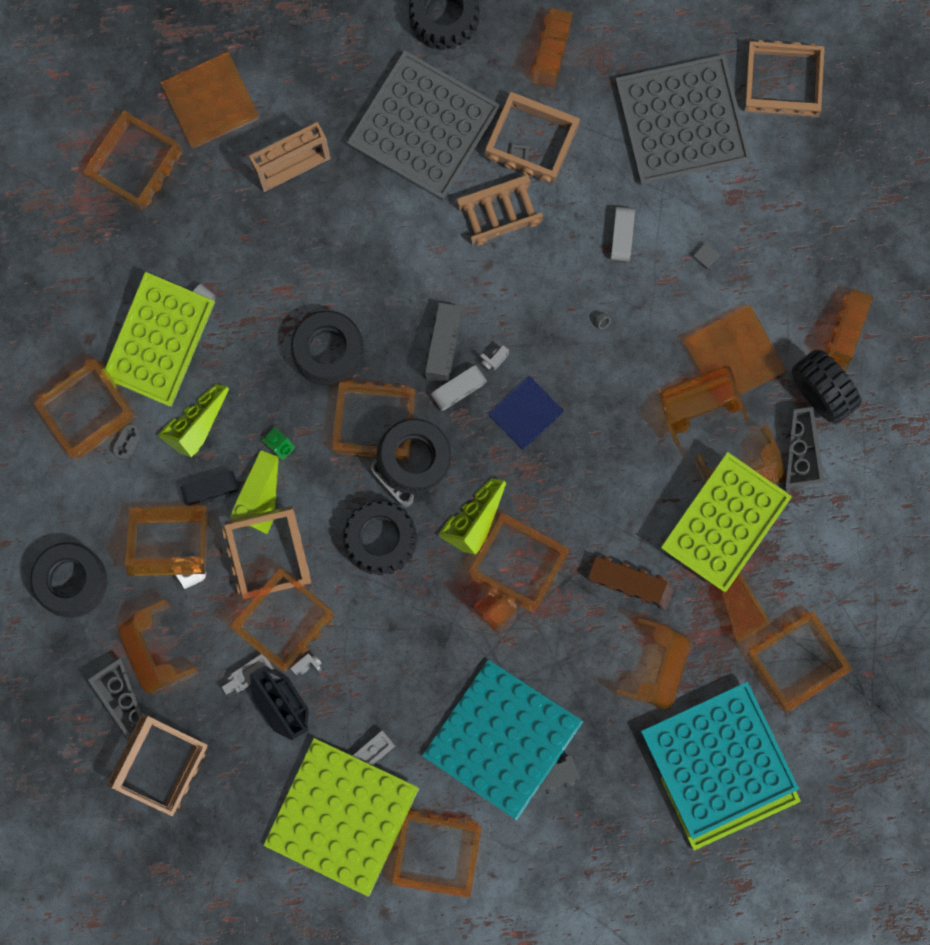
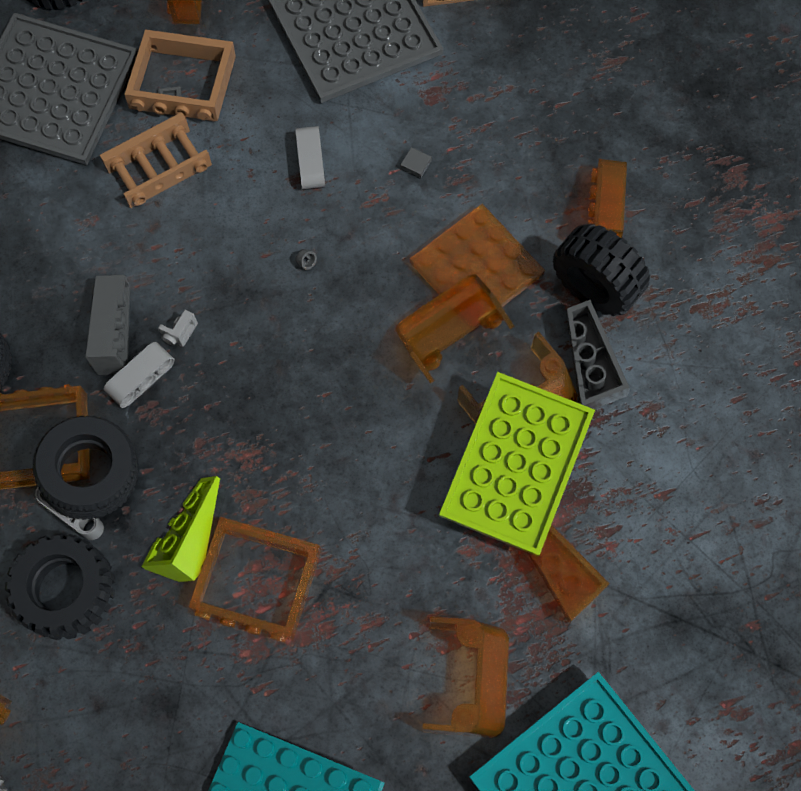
camera: 15 degrees left, 10 degrees down
clear orange wedge [473,591,517,635] -> none
clear blue piece [489,376,564,450] -> none
reddish brown wedge [588,556,674,611] -> none
clear orange window [747,611,853,713] -> none

